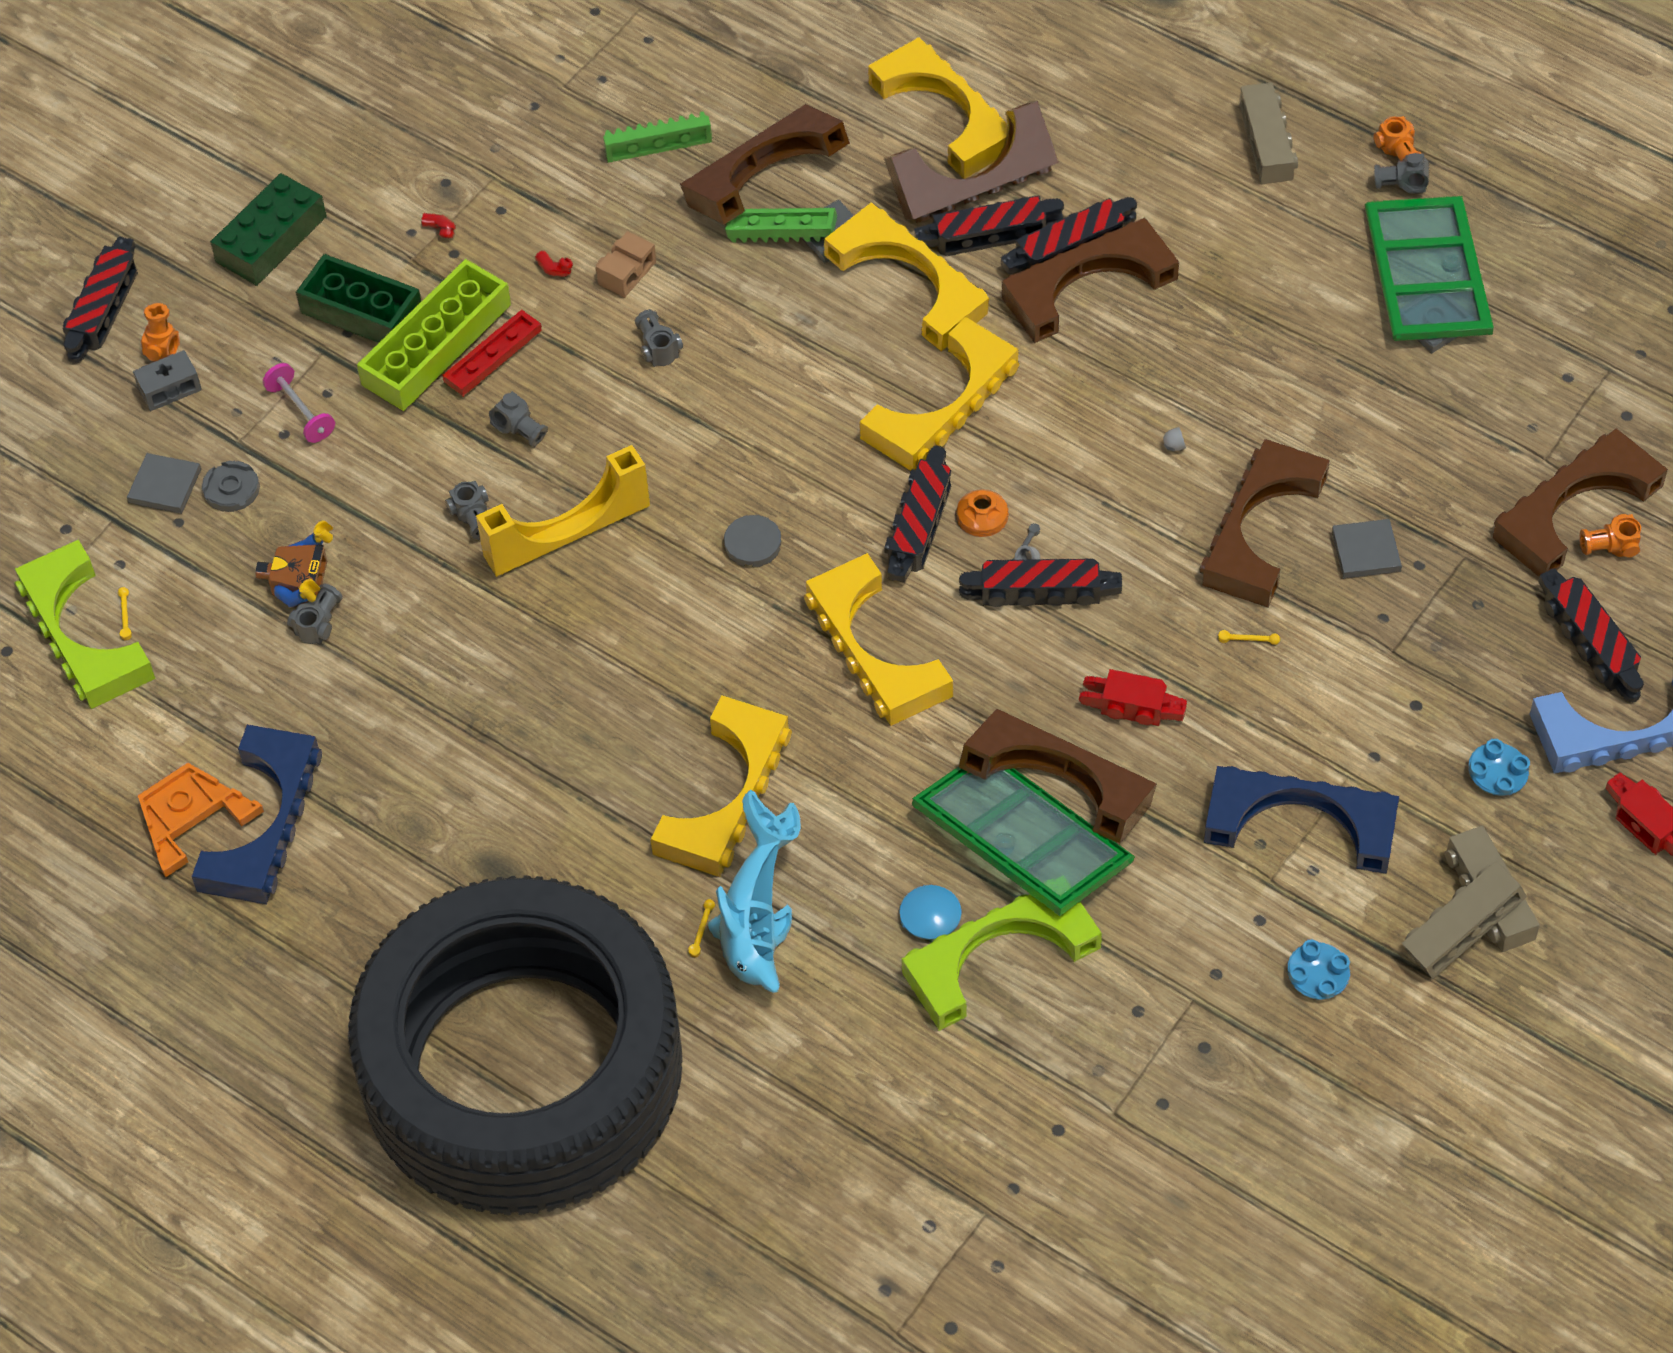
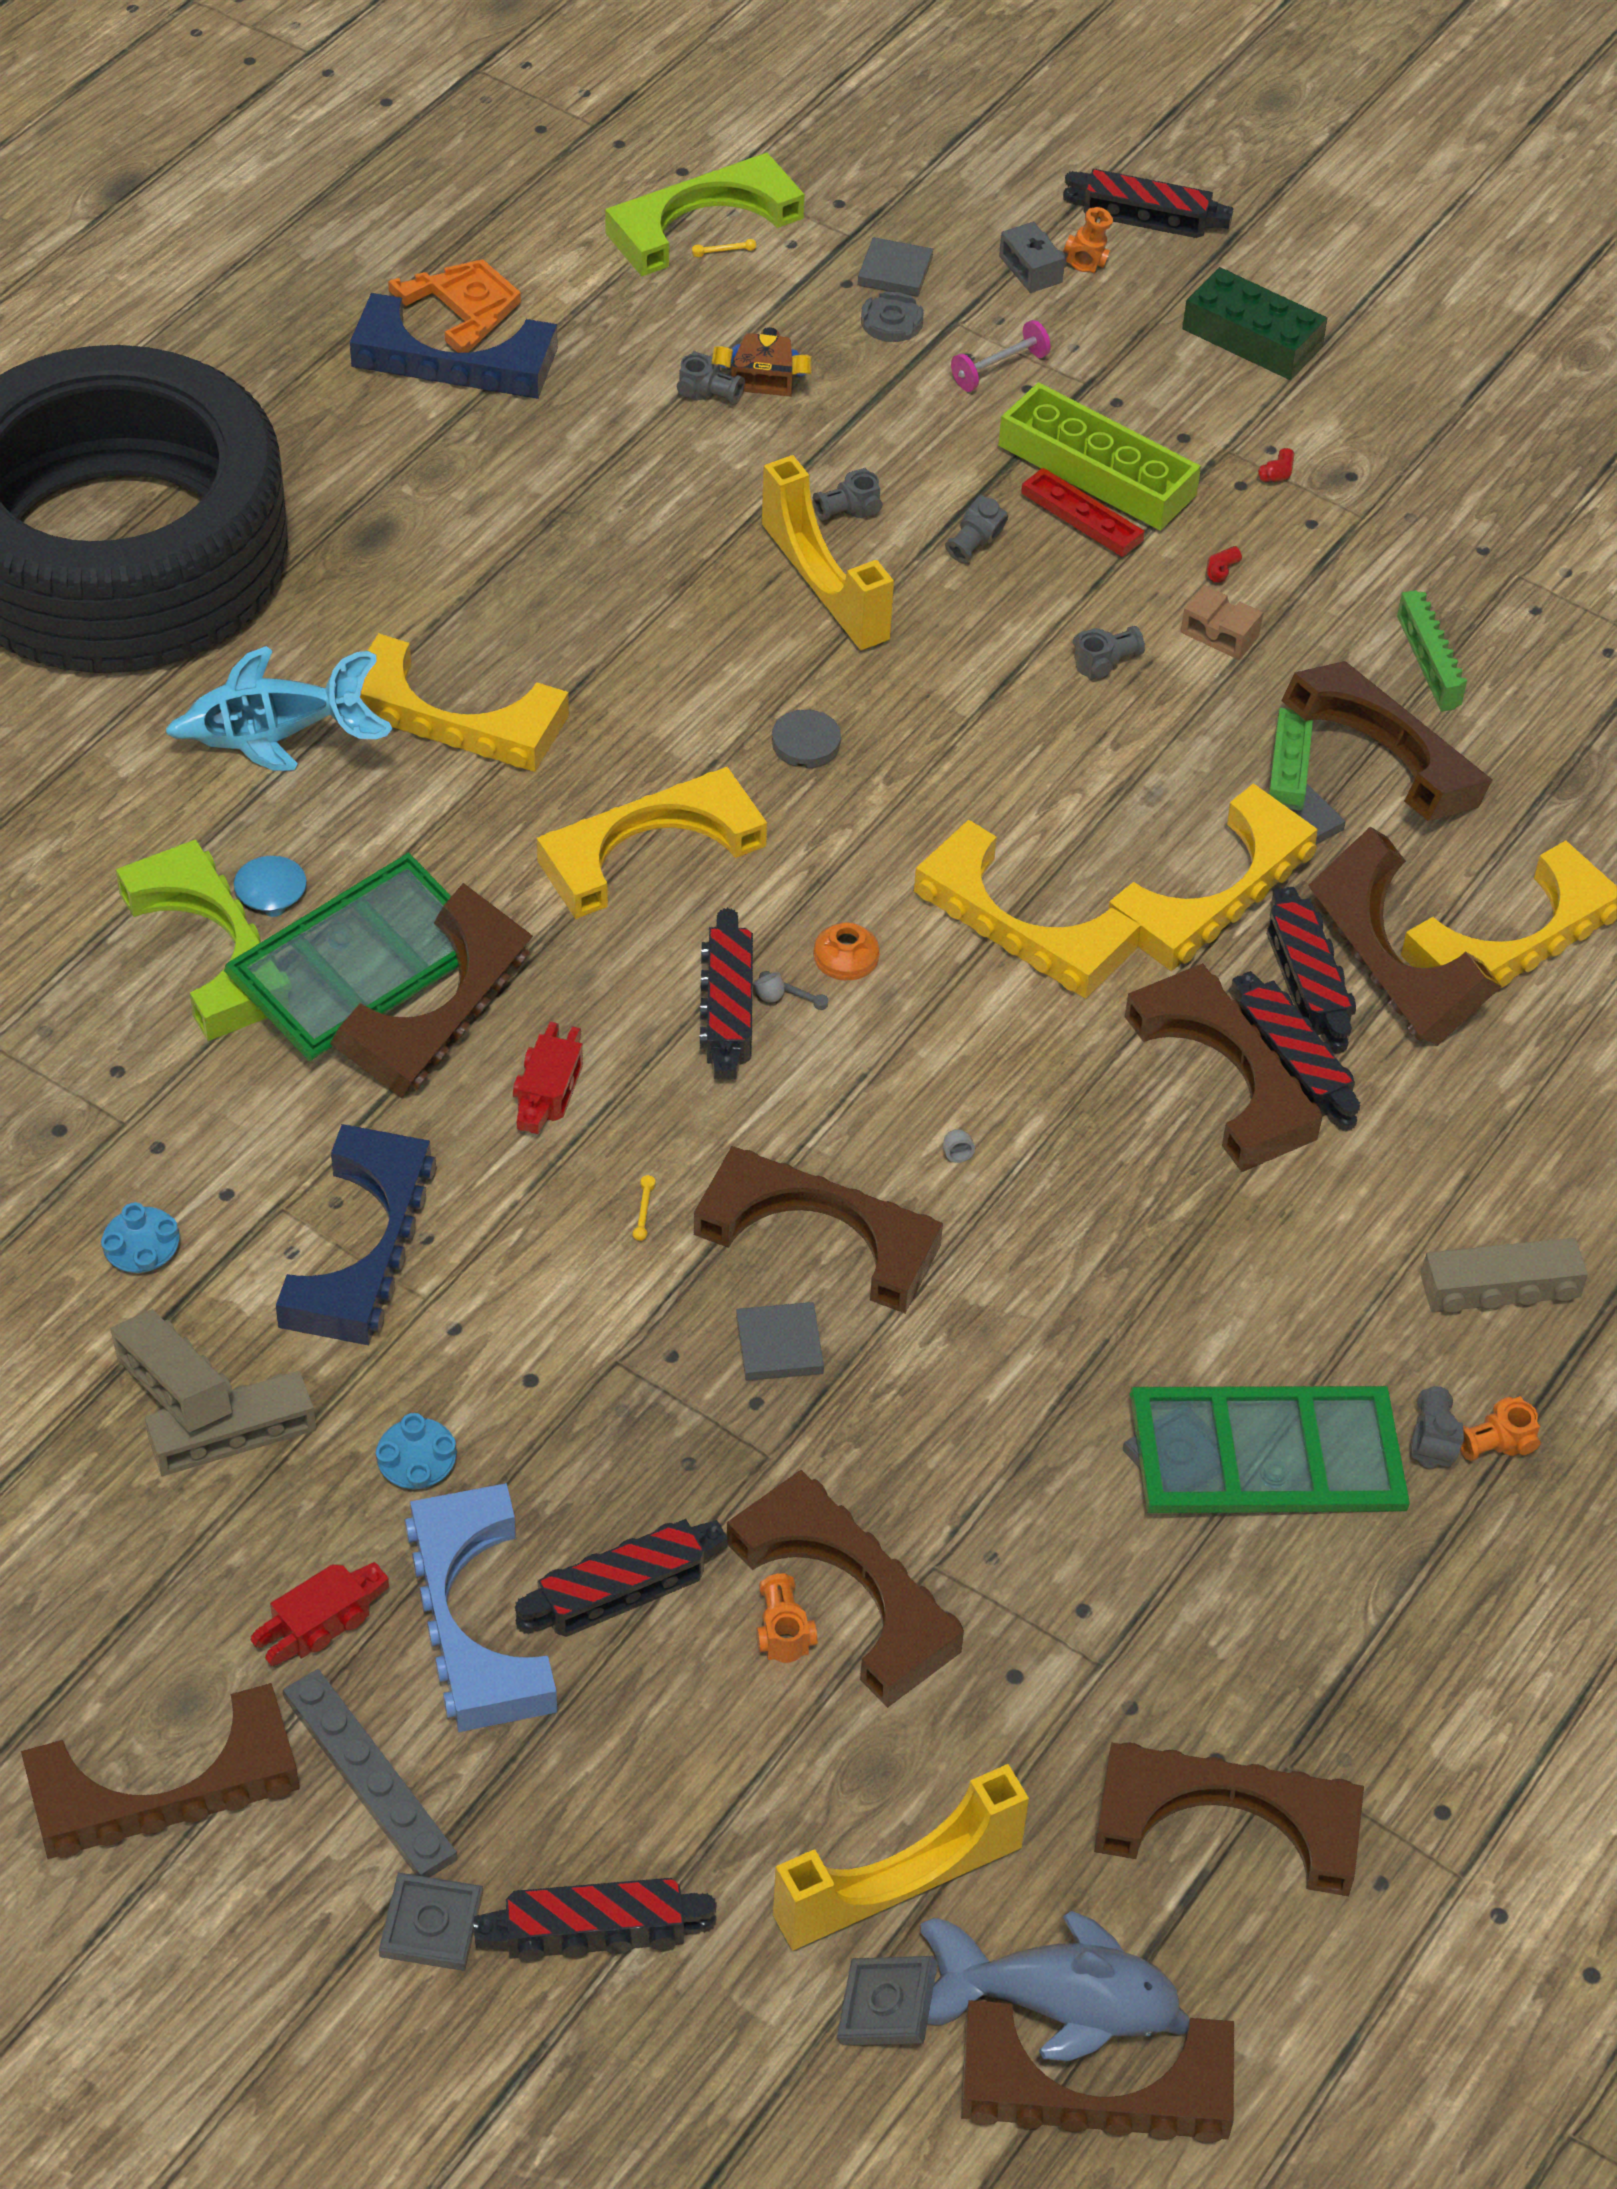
camera: 85 degrees right, 5 degrees down
dark green brick [296,253,422,343] -> none
black hinge [884,445,952,583] -> none

